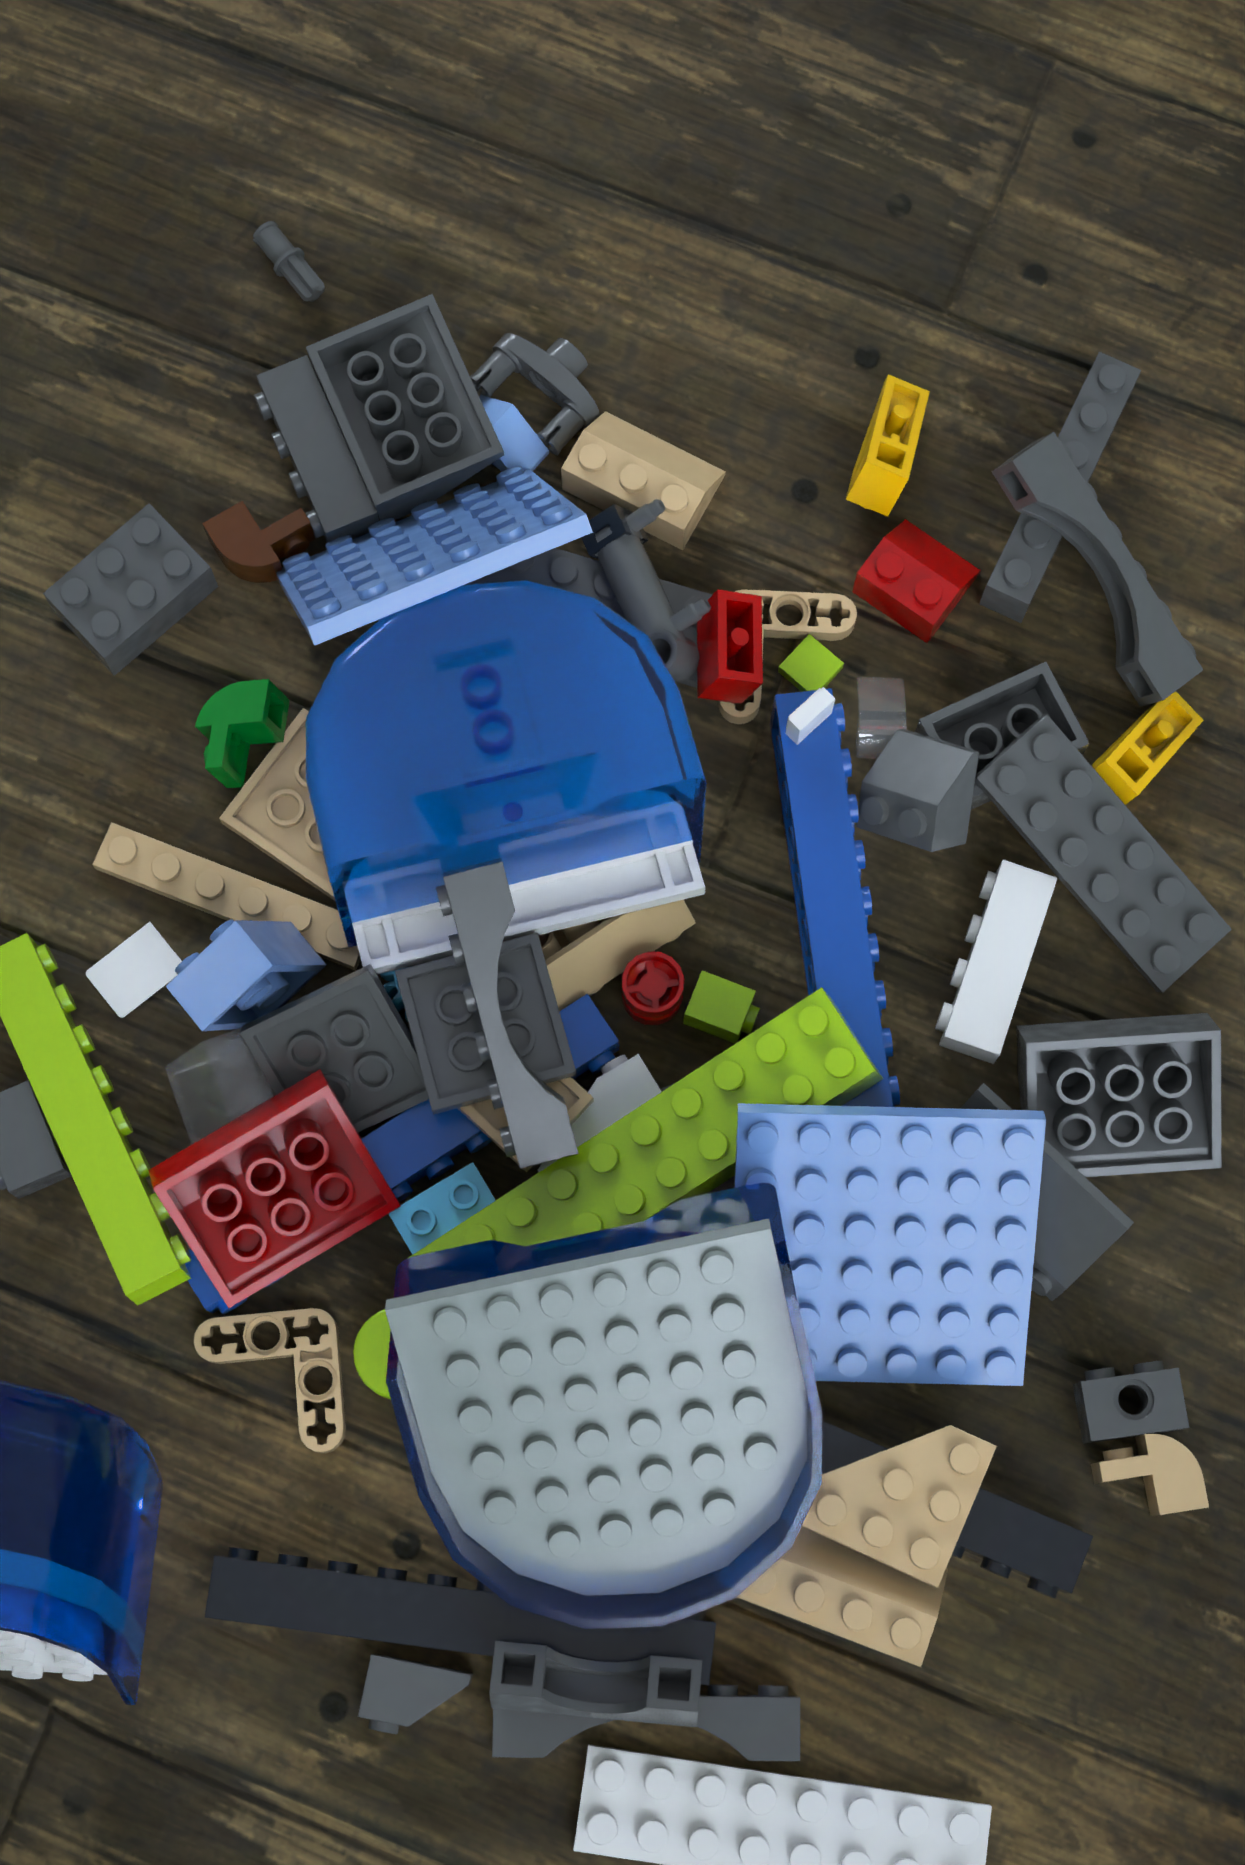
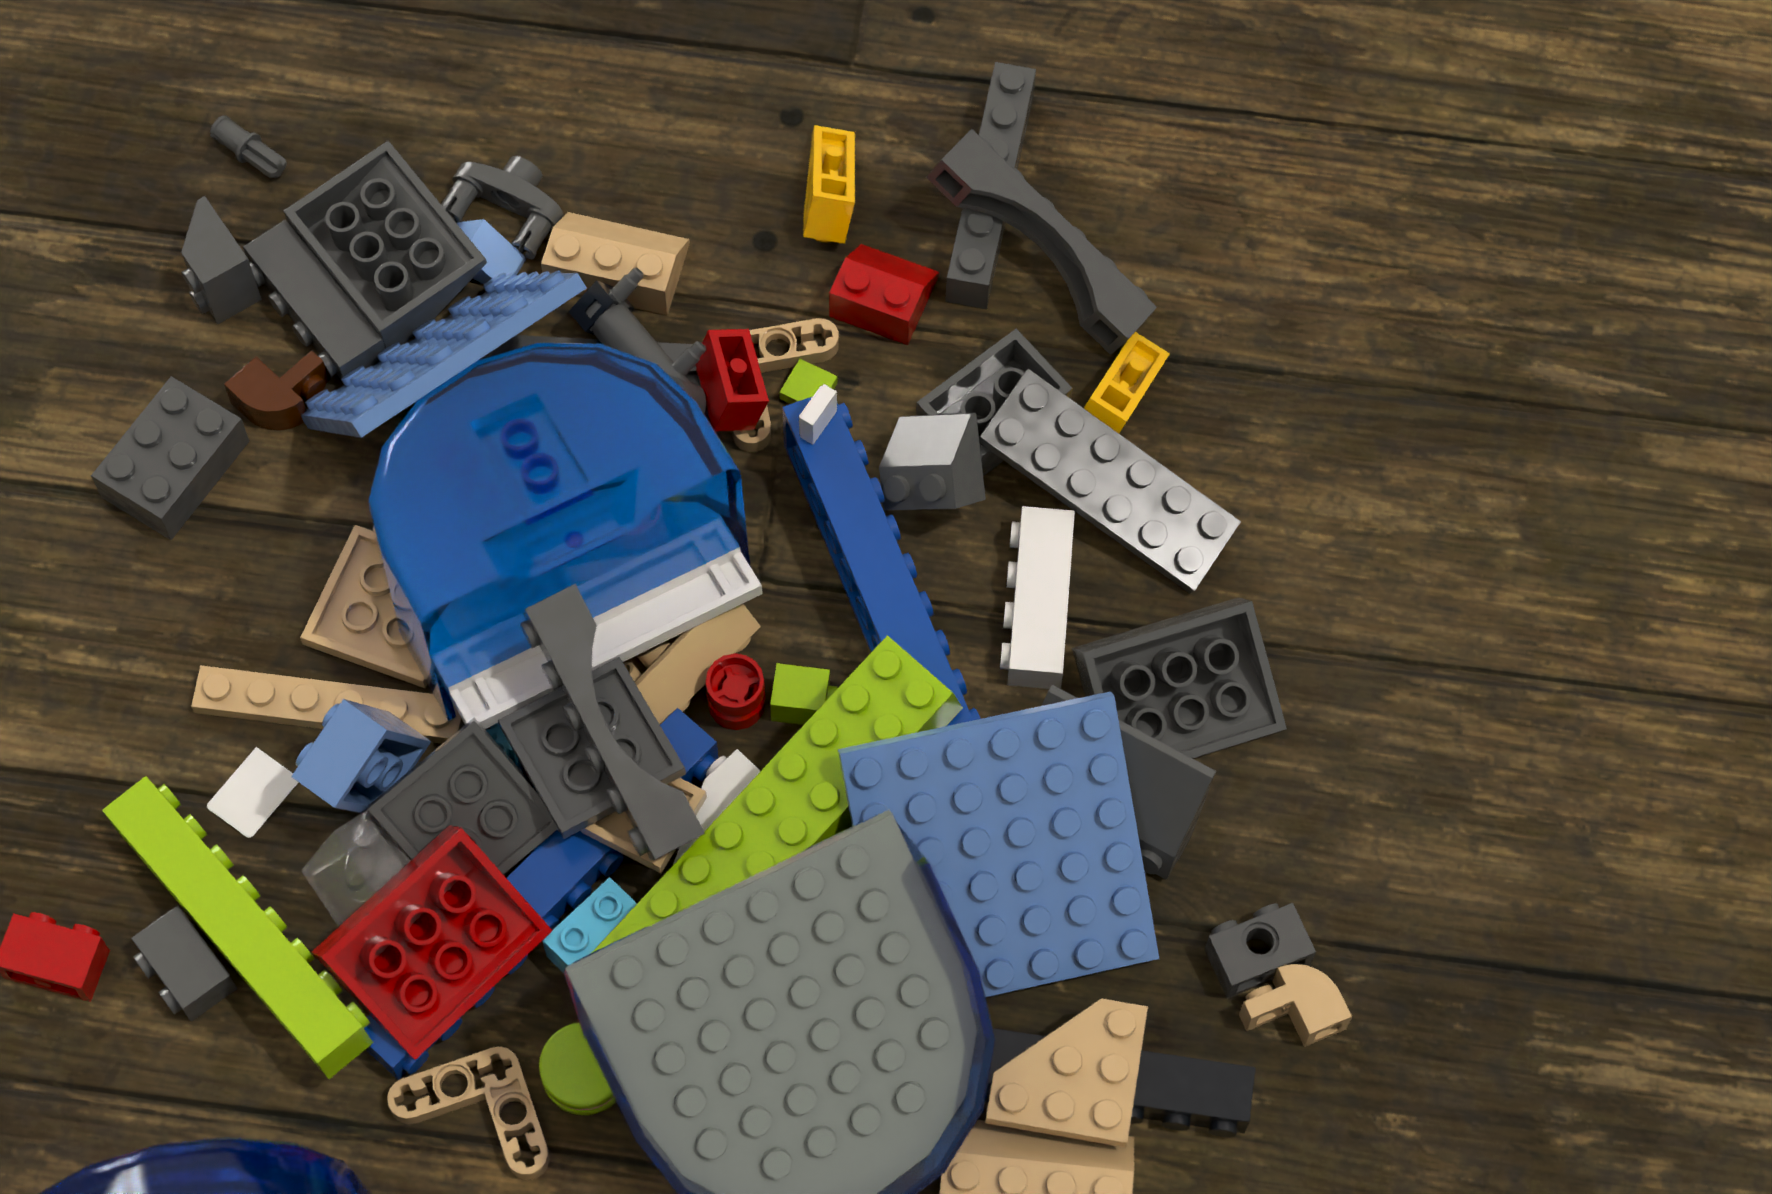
camera: 15 degrees left, 10 degrees down
green brick [195,679,290,788] -> none
clear panel [856,677,907,759] -> none
none -> dark grey slope [181,196,262,325]

